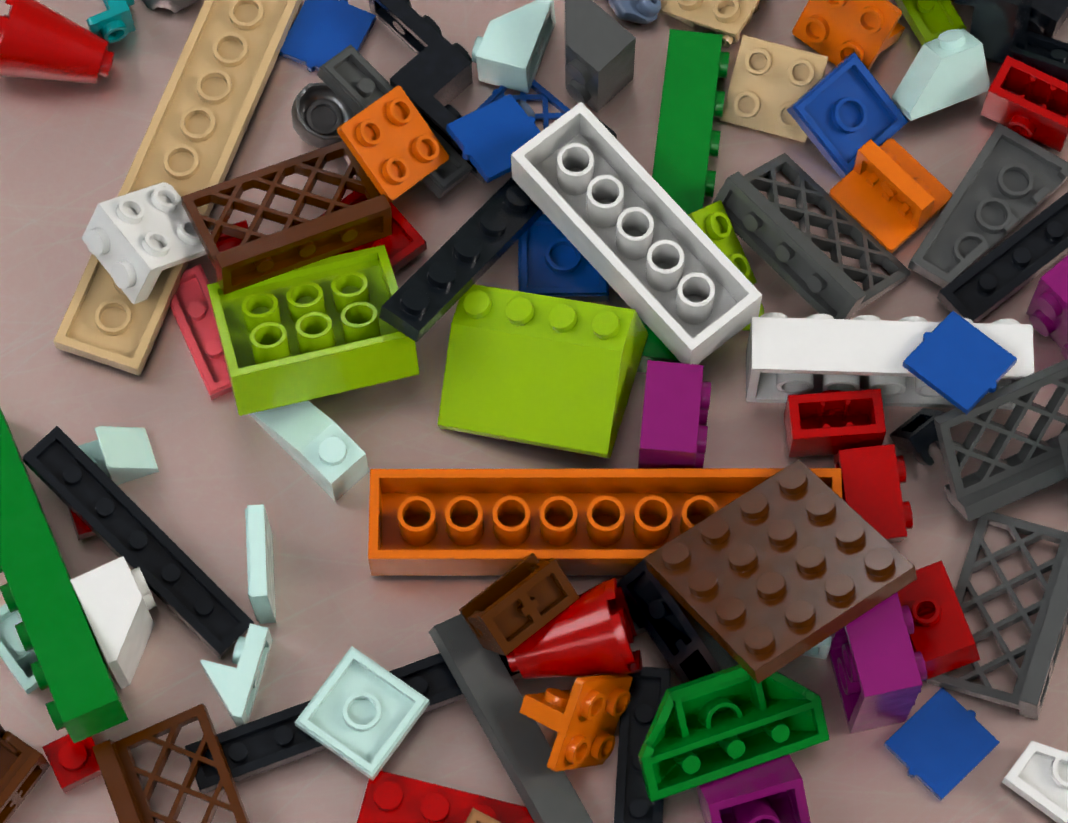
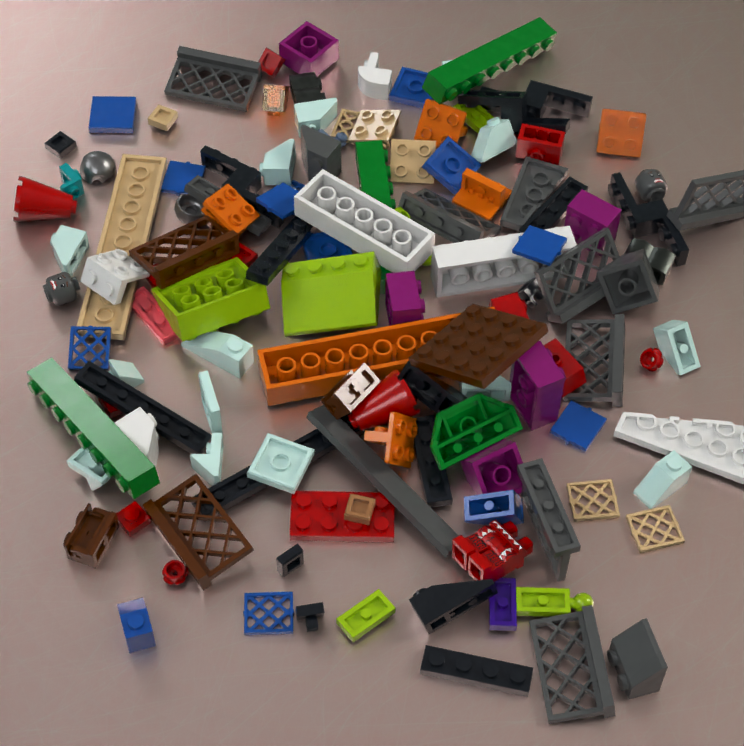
camera: 15 degrees left, 15 degrees down
red brick [784,389,886,458] -> none
none -> dark grey head [43,272,80,306]
none -> light aqua slope [50,225,89,278]
none -> blue window [68,325,111,370]

